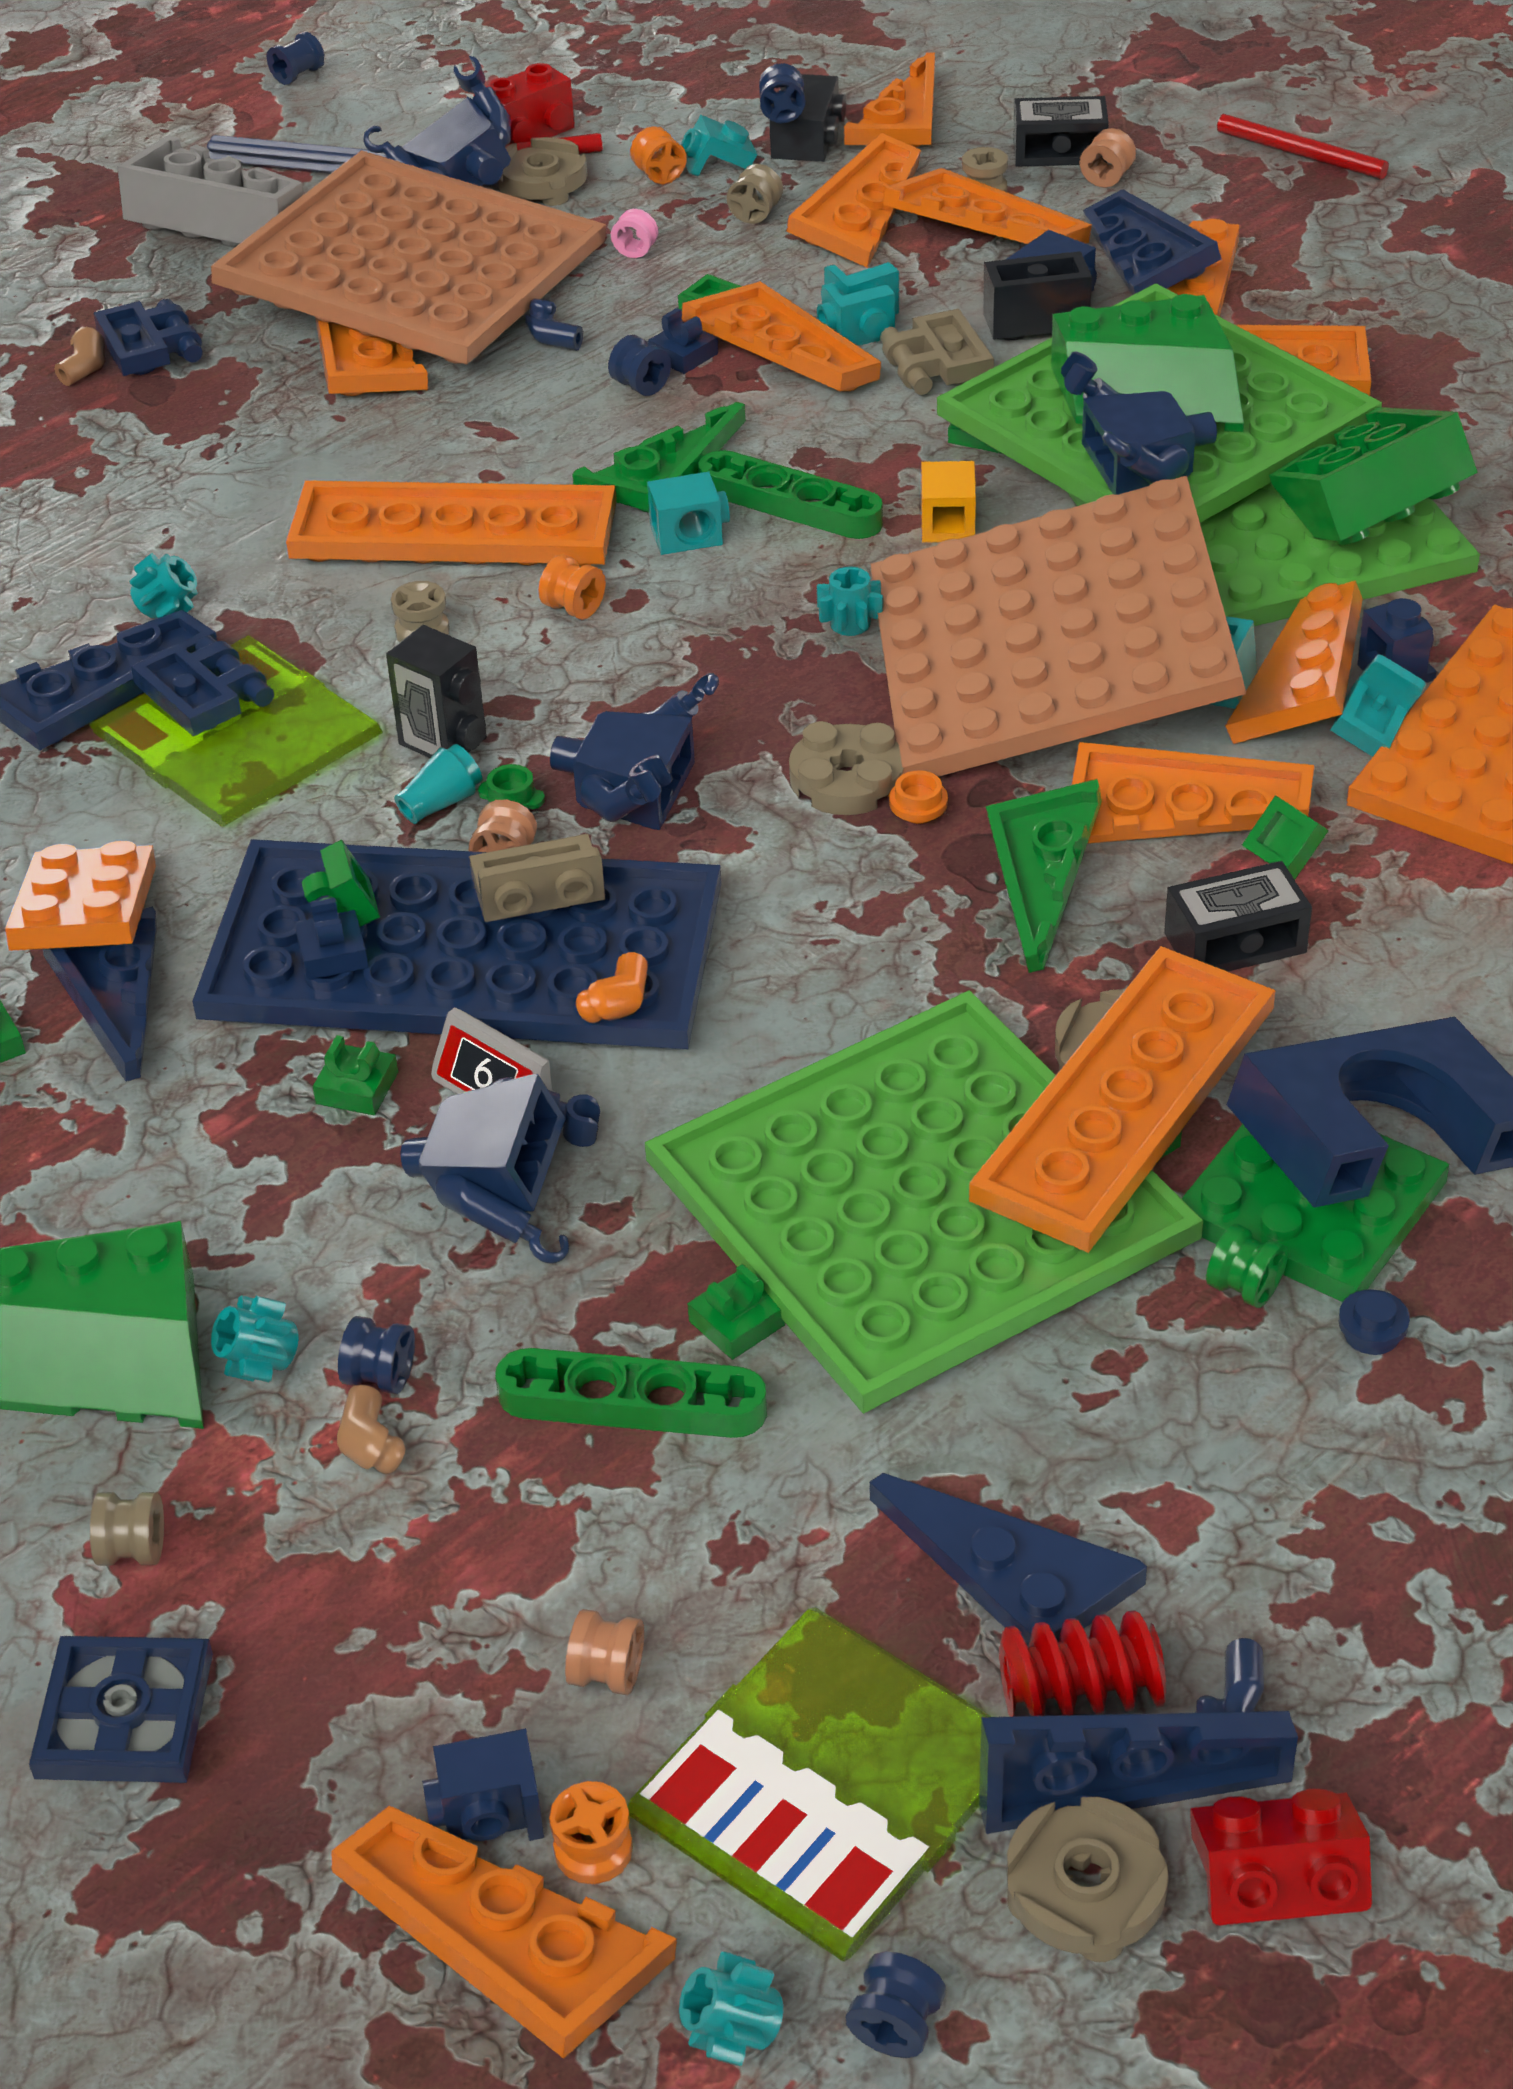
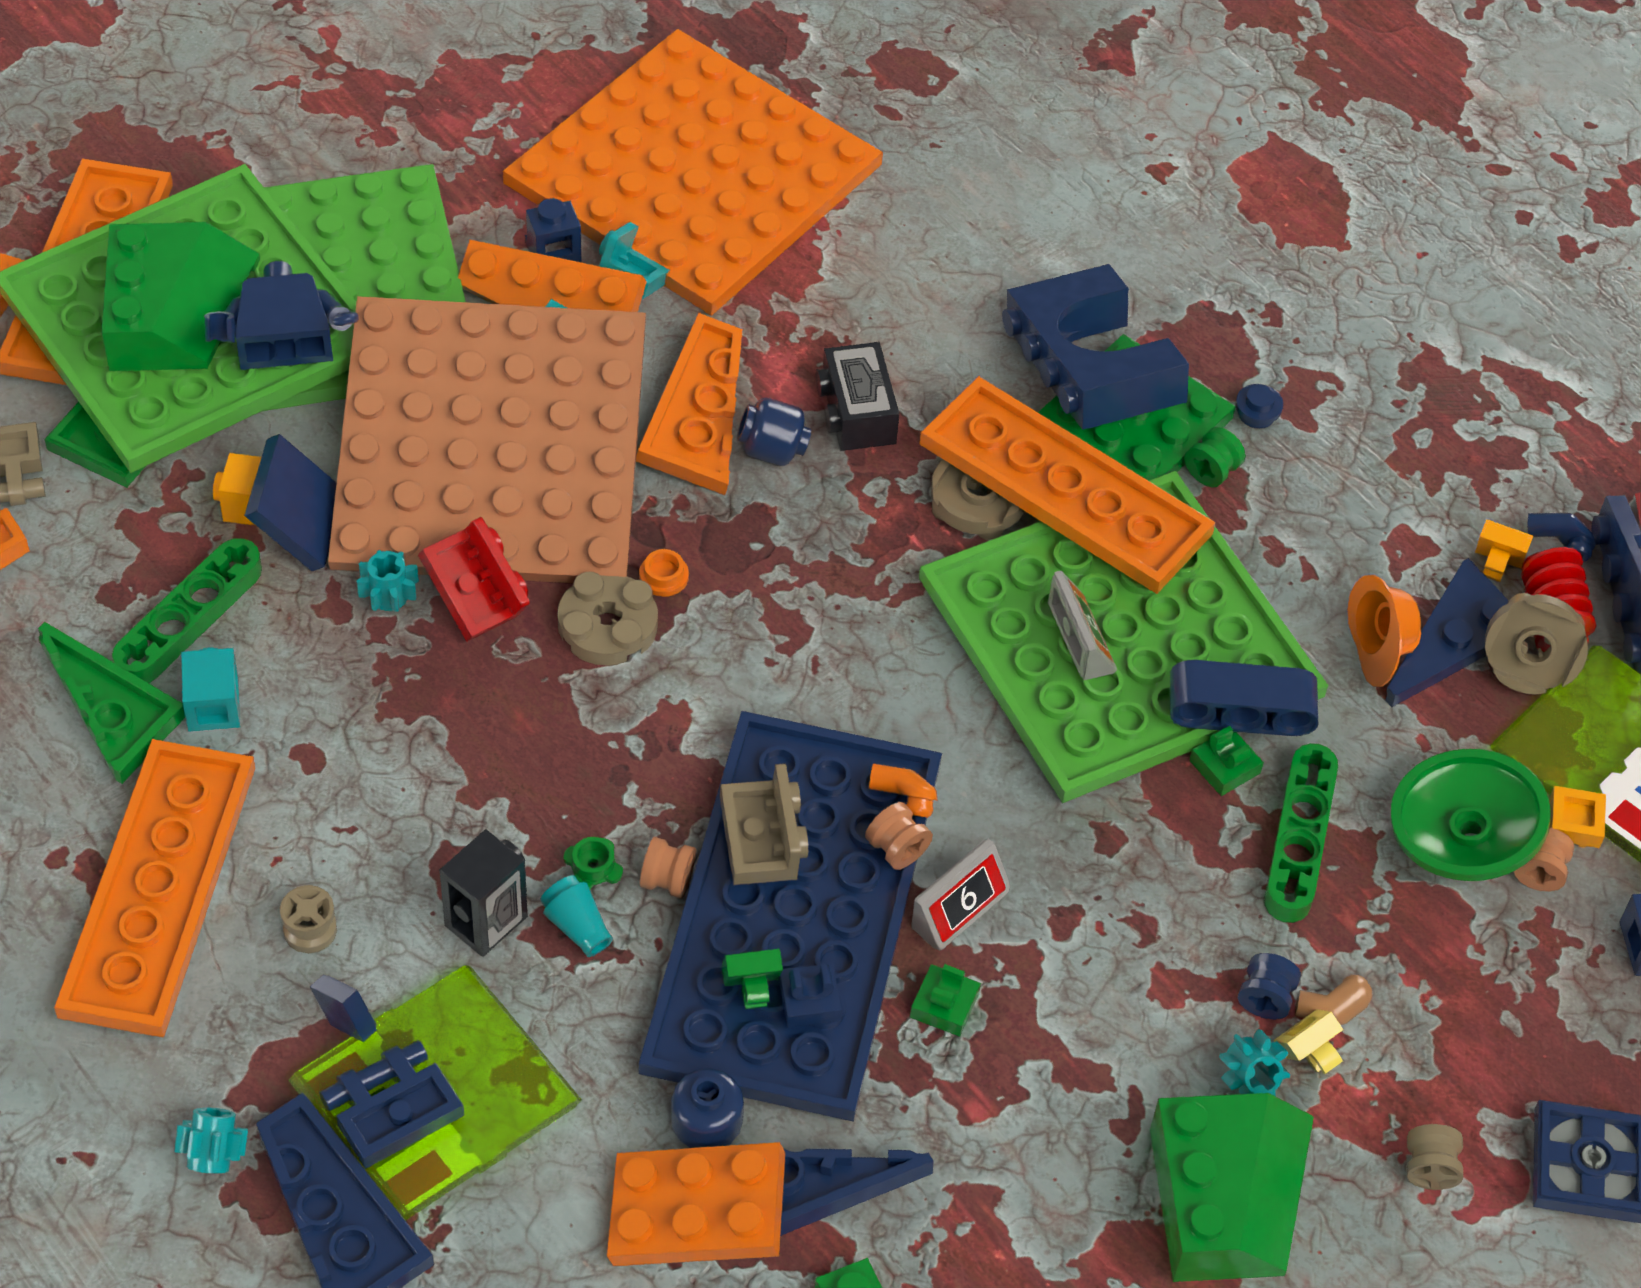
camera: 90 degrees left, 10 degrees up
dark blue torso [400,1074,600,1263] -> none
orange wheel [538,554,606,620] -> none
dark blue torso [550,673,719,830] -> none
green wing [986,779,1102,973] -> none
green plate [1242,795,1329,880] -> none
green wedge [1269,407,1478,545] -> none
none -> dark blue tile [244,434,337,572]
none -> dark blue tile [310,974,377,1042]
none -> red bracket [418,517,530,642]
none -> dark blue head [671,1068,744,1148]
none -> dark blue head [737,397,811,466]
none -> nougat wheel [865,802,933,870]
none -> light grey slope [1048,570,1117,680]
none -> dark blue beam [1170,660,1319,736]
none -> light yellow tile [1273,1009,1343,1074]
none -> orange piece [1347,575,1421,687]
none -> green dish [1391,749,1550,881]
none -> light orange tile [1475,519,1533,582]
none -> dark tan plate [1485,593,1588,695]
none -> light orange tile [1549,786,1606,848]

